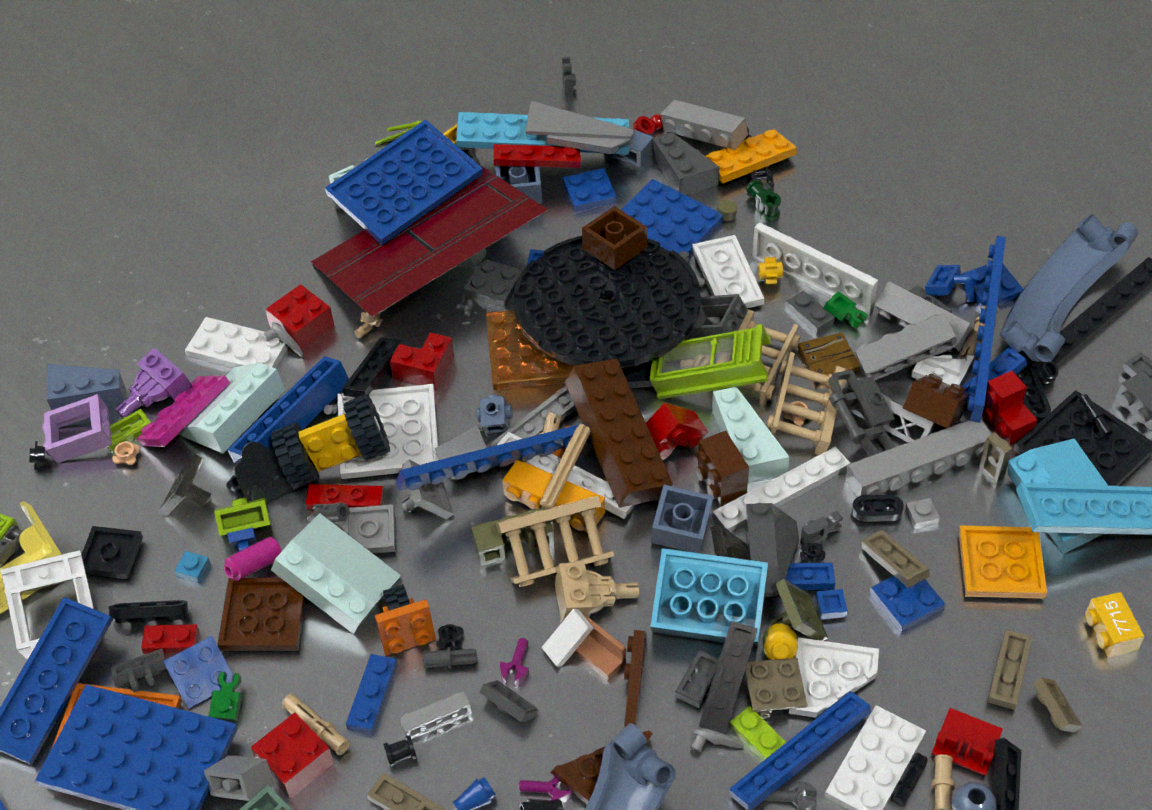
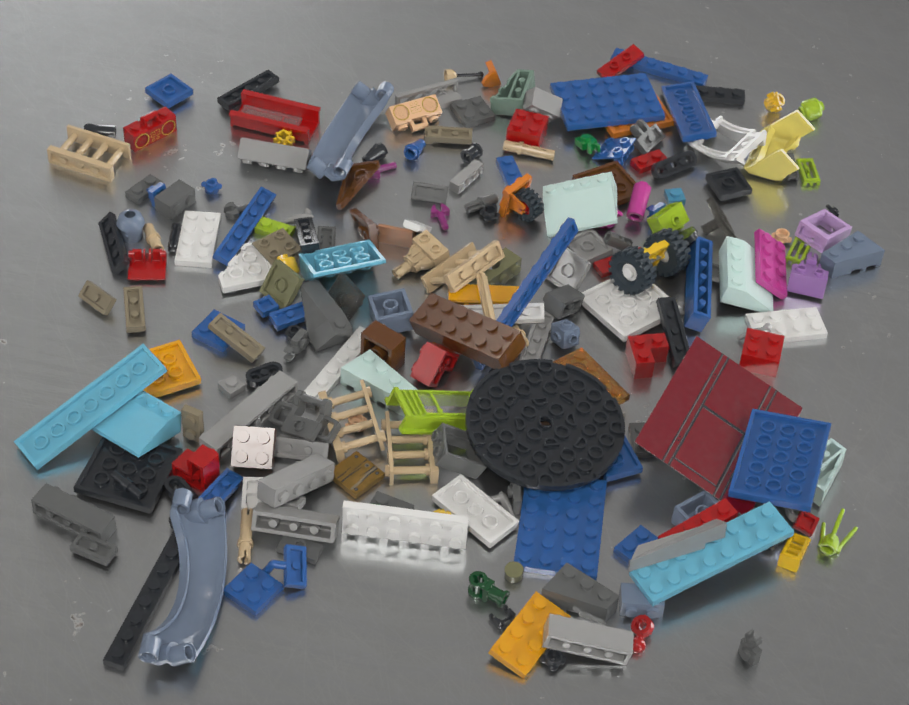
camera: 145 degrees right, 5 degrees down
reddish brown brick [582,206,648,270] -> none
blue plate [967,236,1006,423] -> none
yellow brick [1085,592,1145,658] -> none

